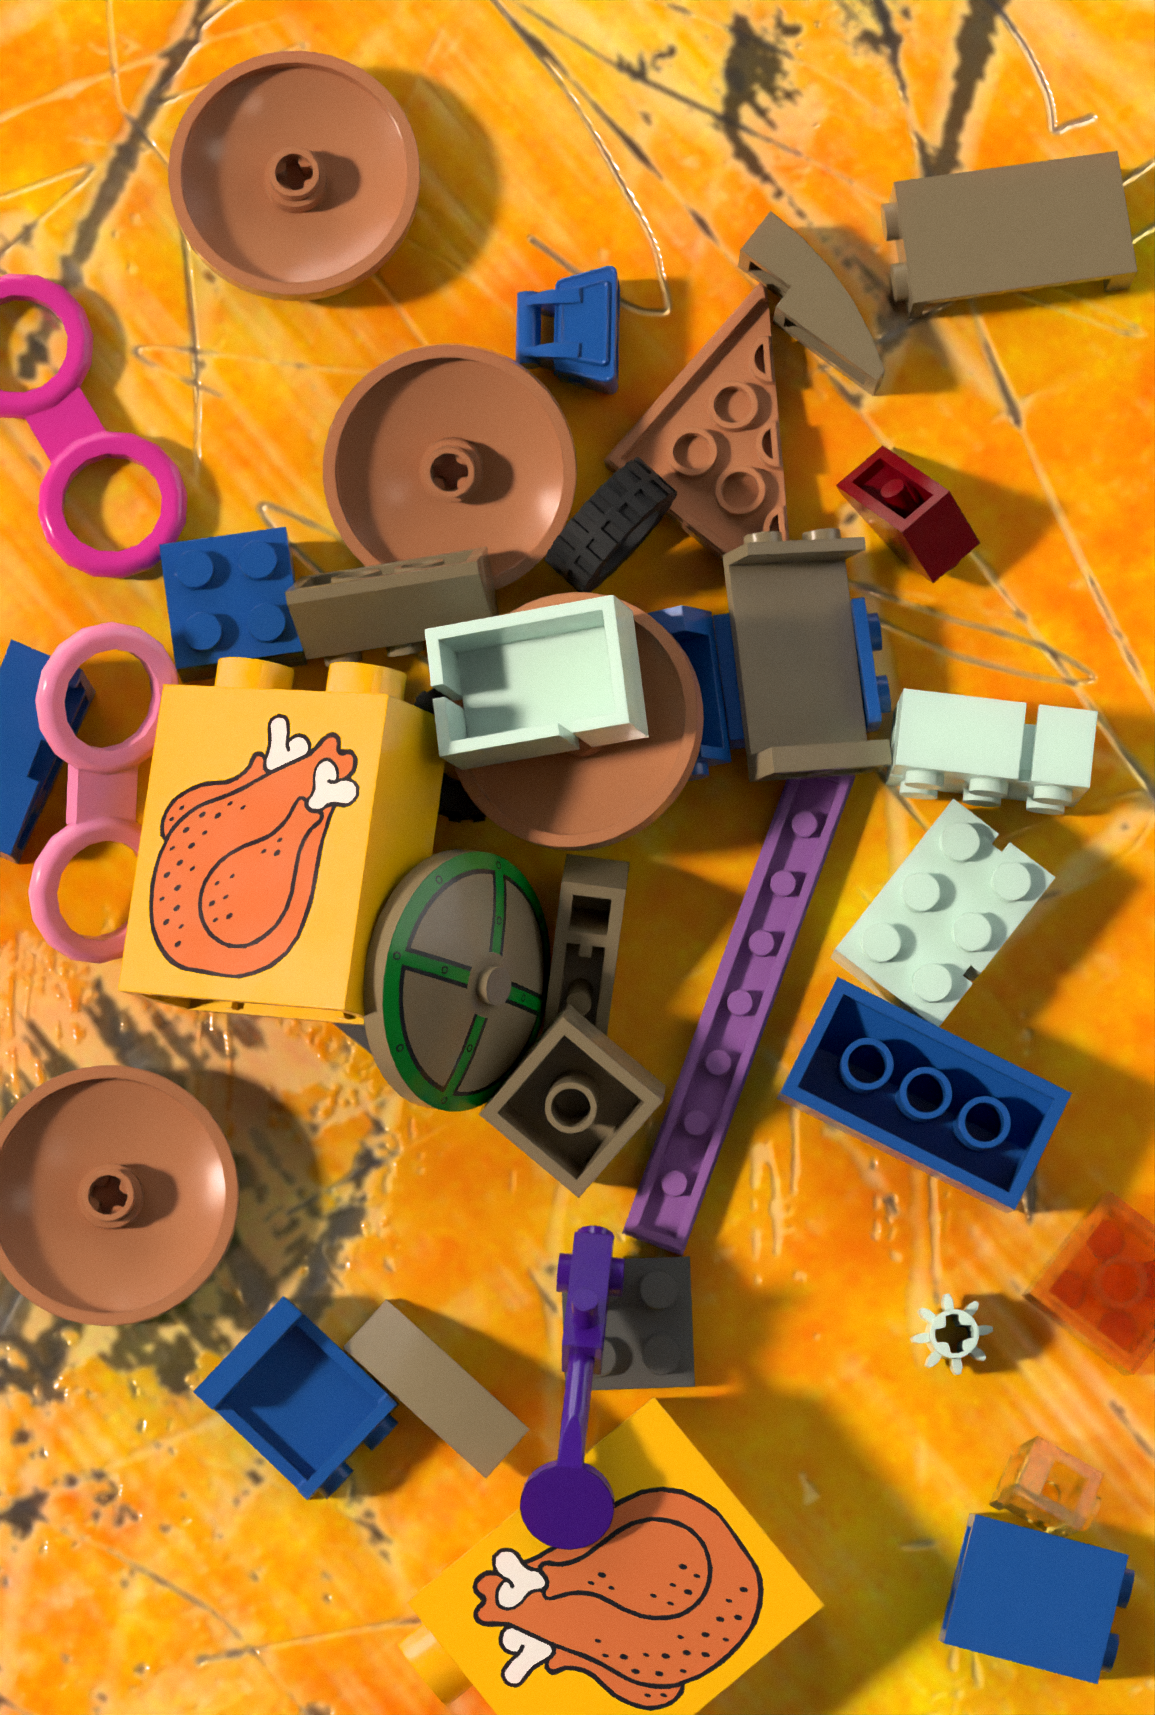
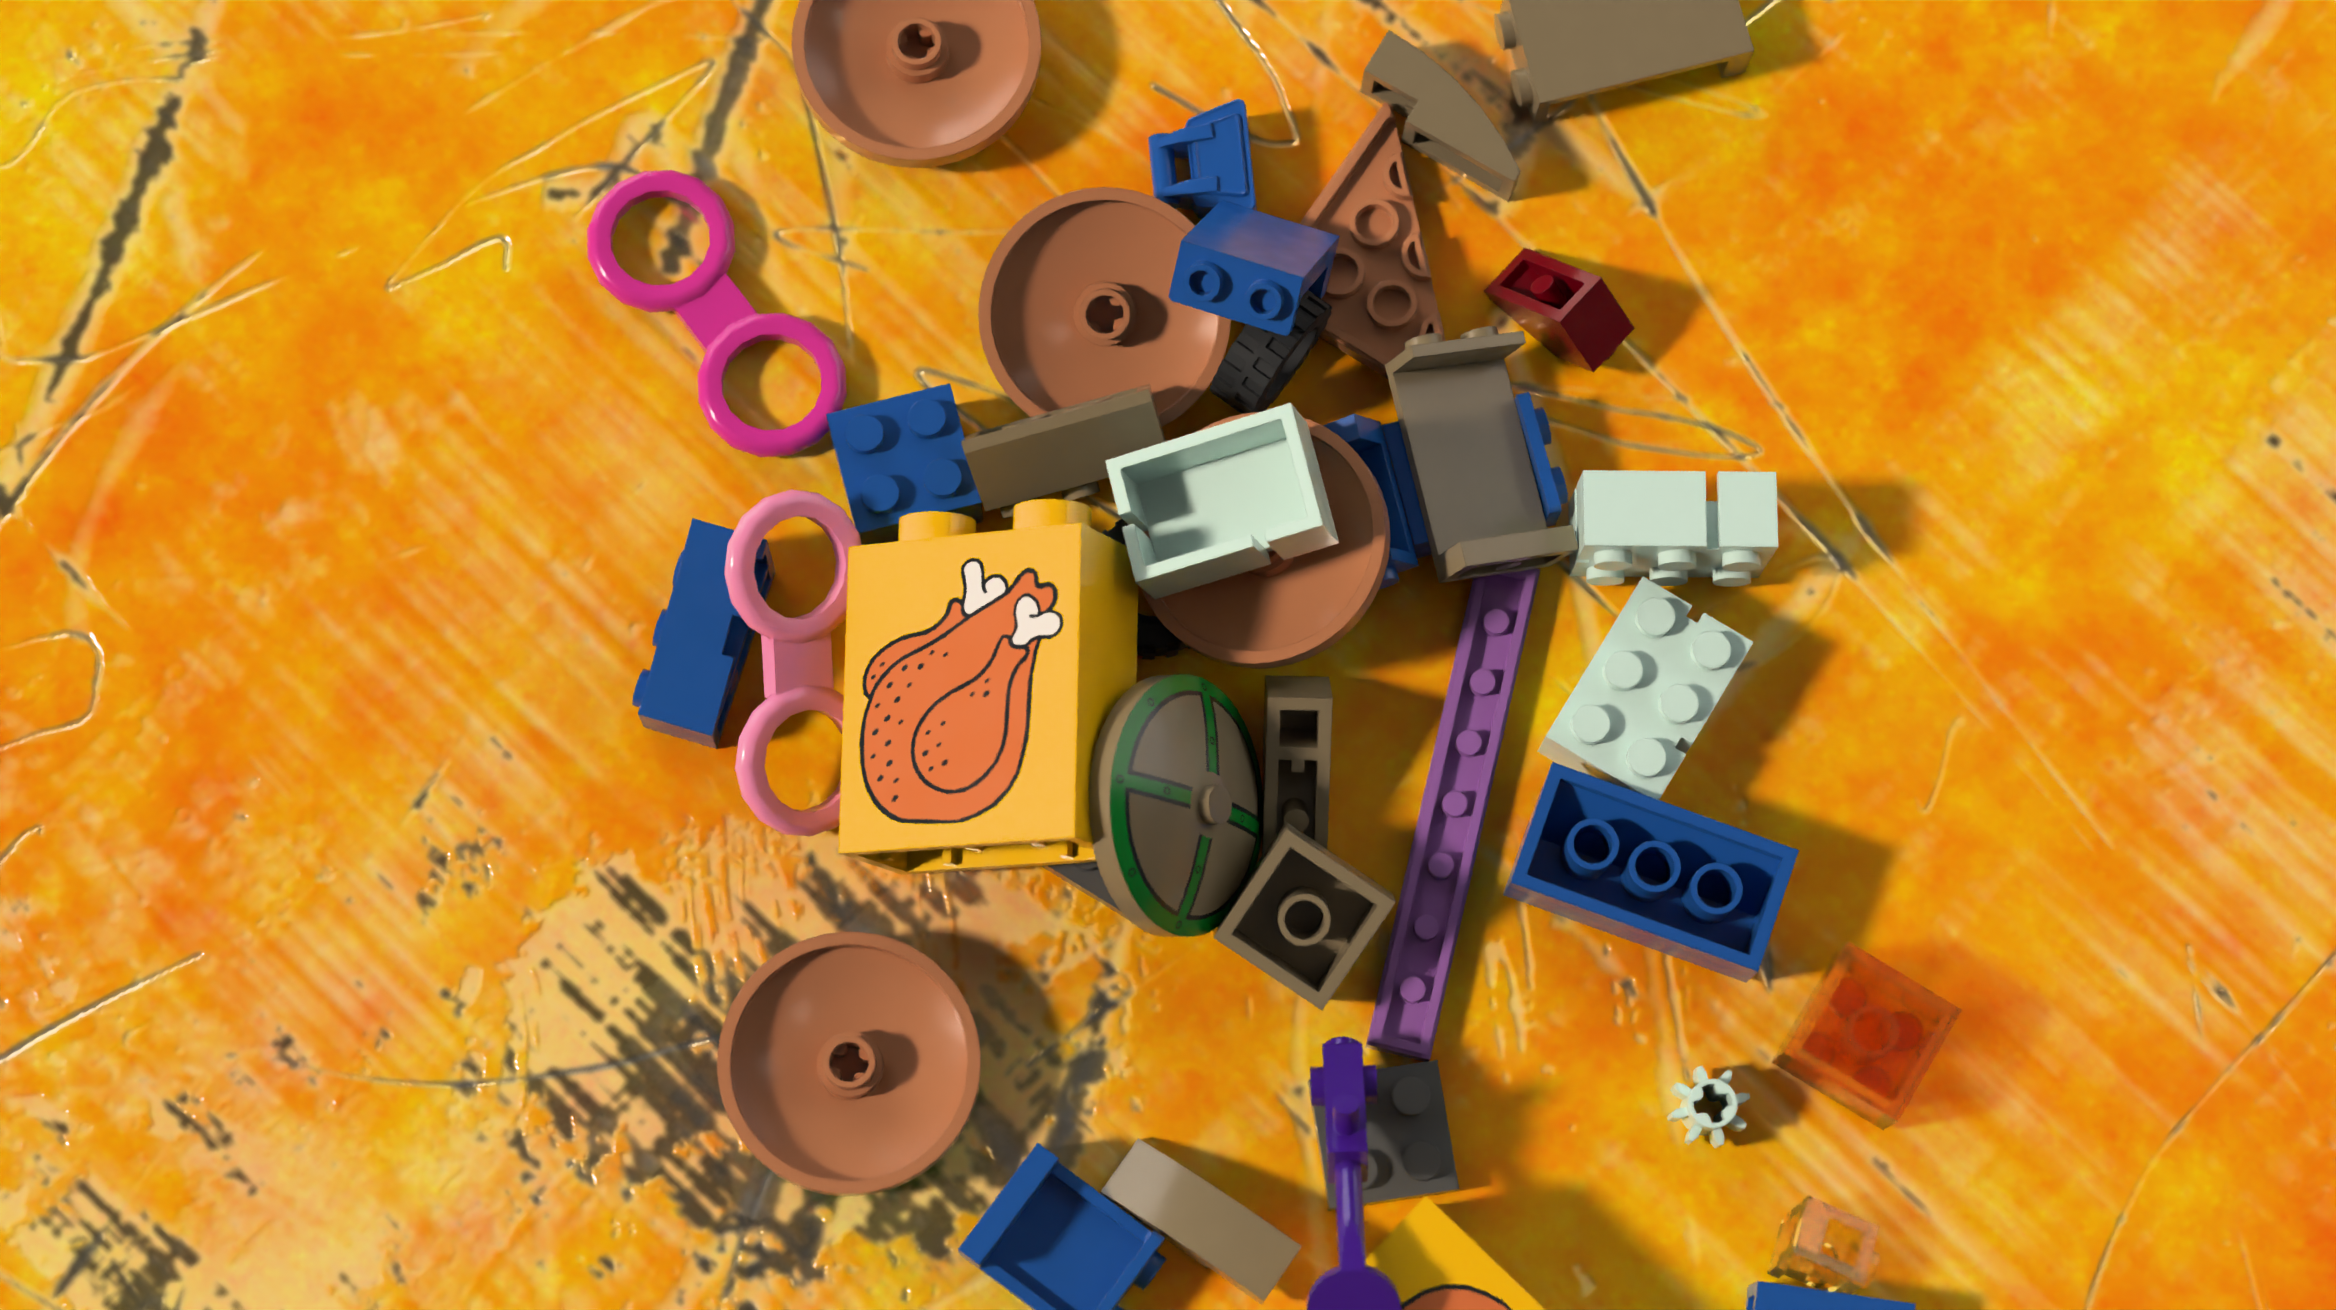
camera: 10 degrees left, 5 degrees down
none -> blue panel [1169,200,1340,336]

